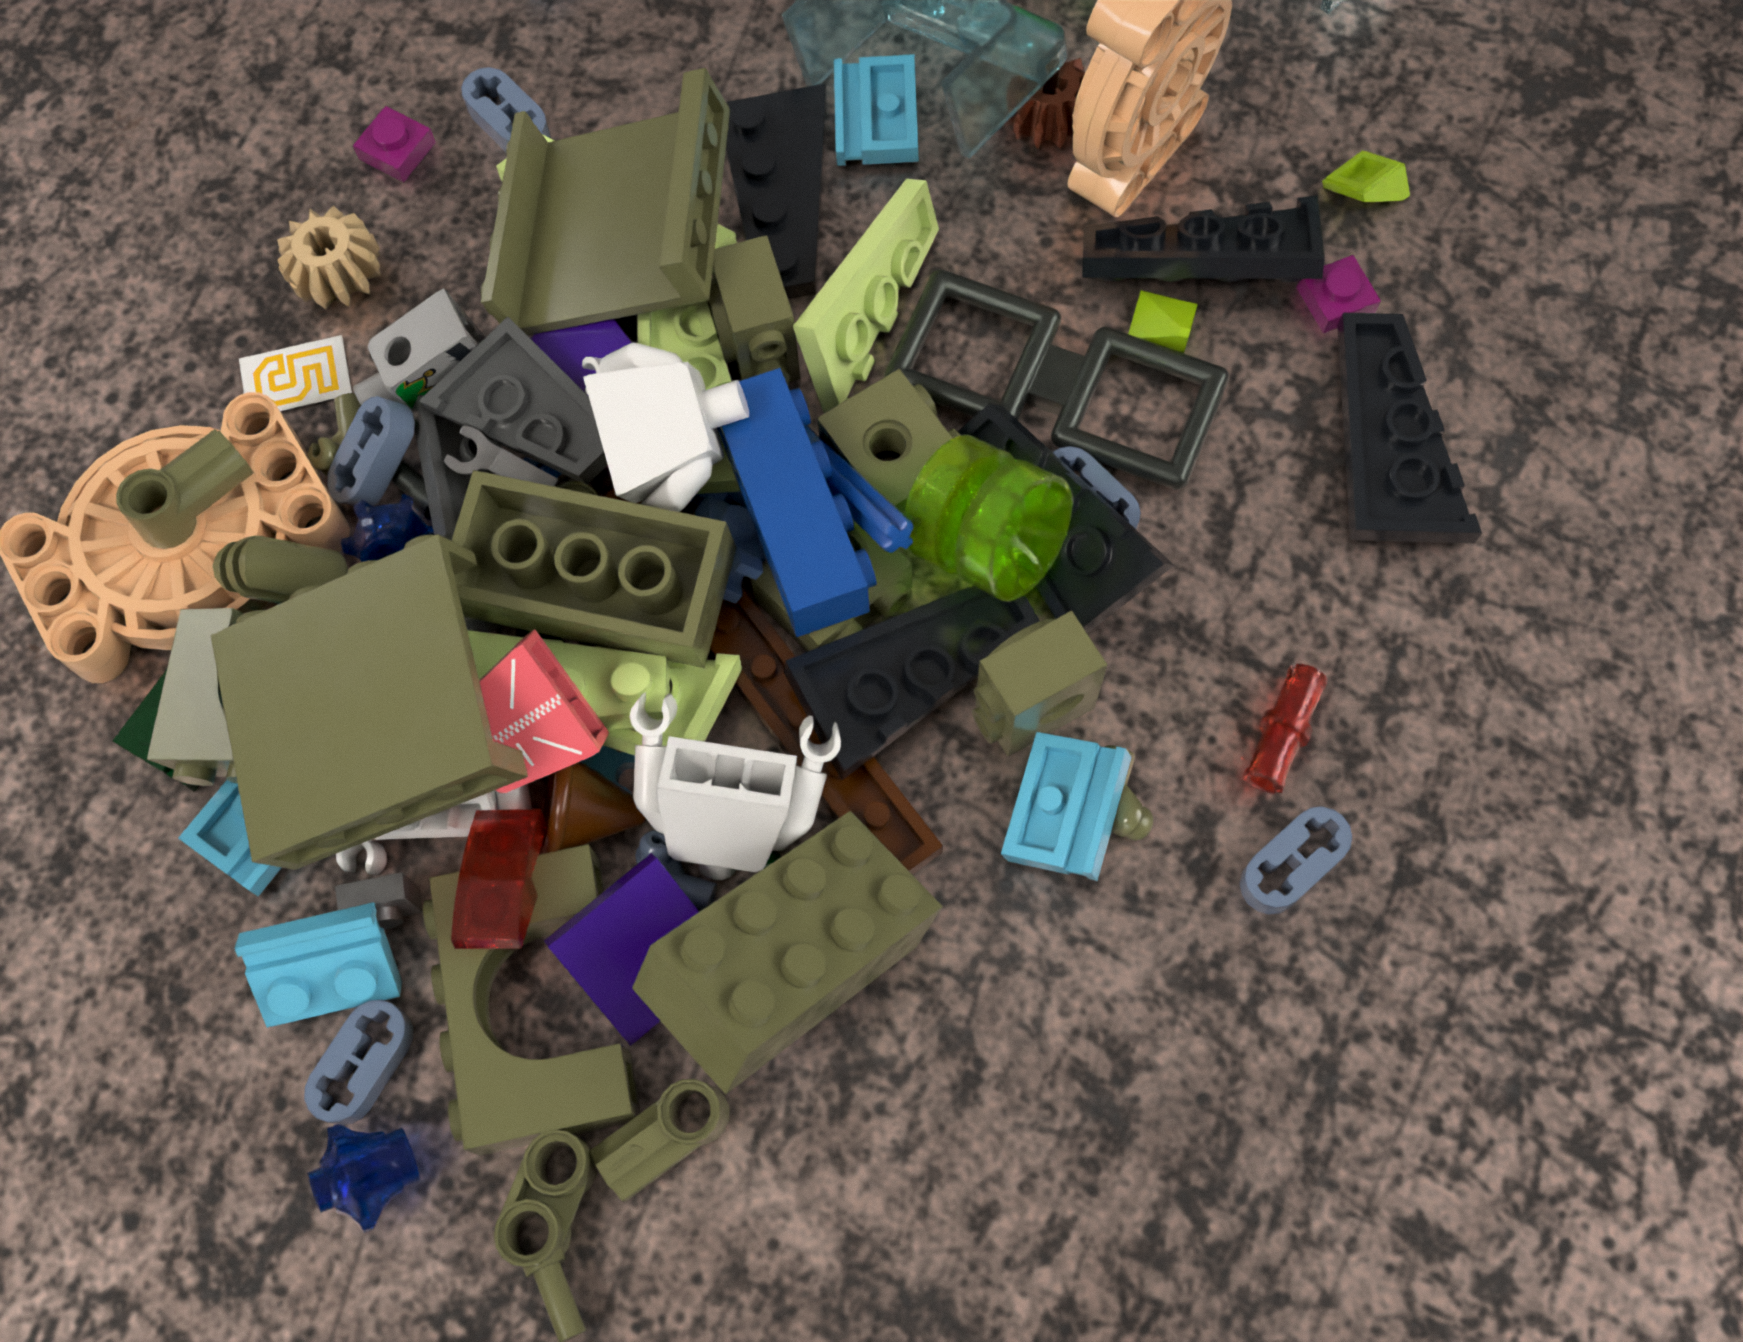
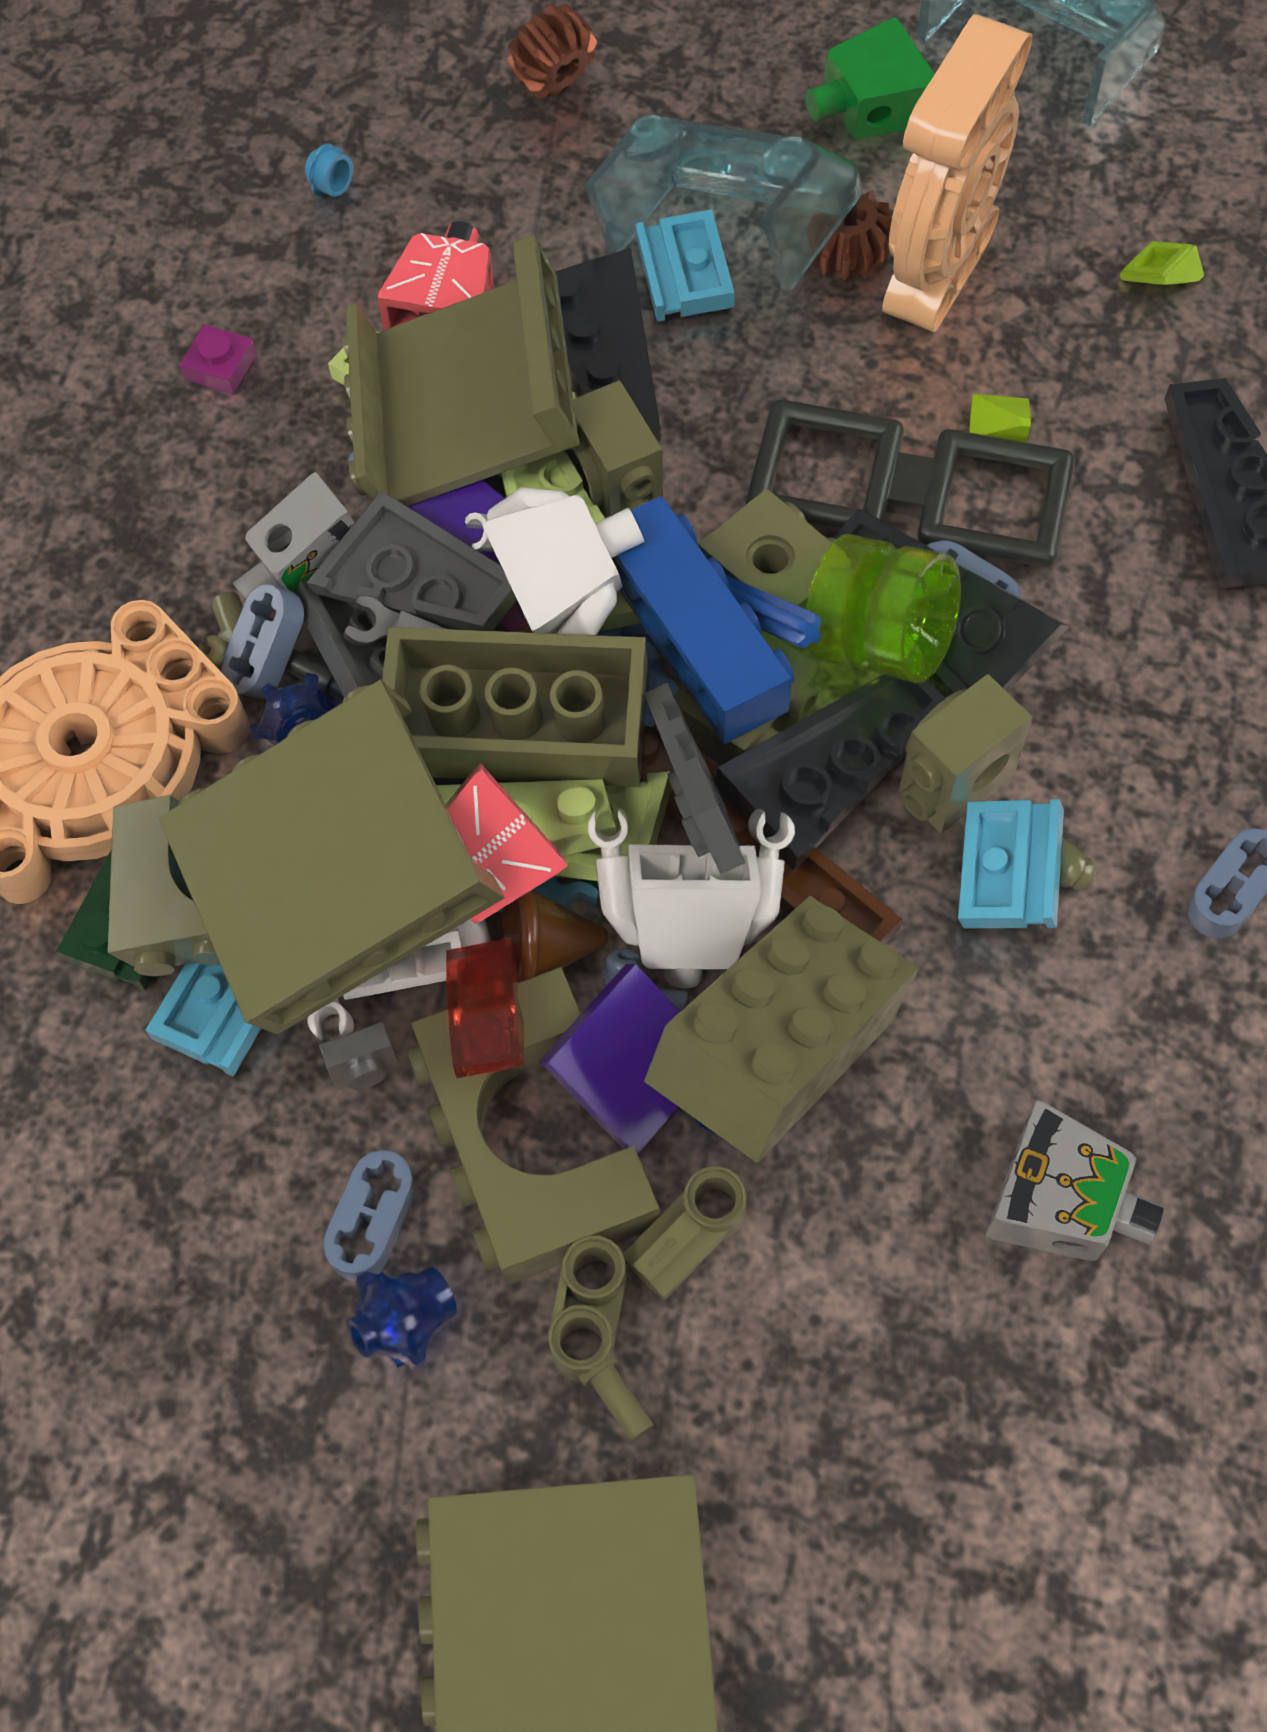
camera: 10 degrees left, 5 degrees down
olive piece [116,429,254,549] -> none
olive arm [212,536,348,604] -> none
medium azure plate [234,902,402,1028] -> none
white sticker [239,335,352,411] -> none
tan gear [277,205,381,310] -> none
sand blue beam [461,67,551,152] -> none
yellowish green wing [793,179,939,413] -> none
black wing [1082,195,1325,282] -> none
clear red pin [1242,663,1328,794] -> none
magenta plate [1296,255,1381,334] -> none
none -> coral torso [377,221,494,330]
none -> dark grey wing [644,683,746,874]
none -> torso [985,1100,1164,1261]

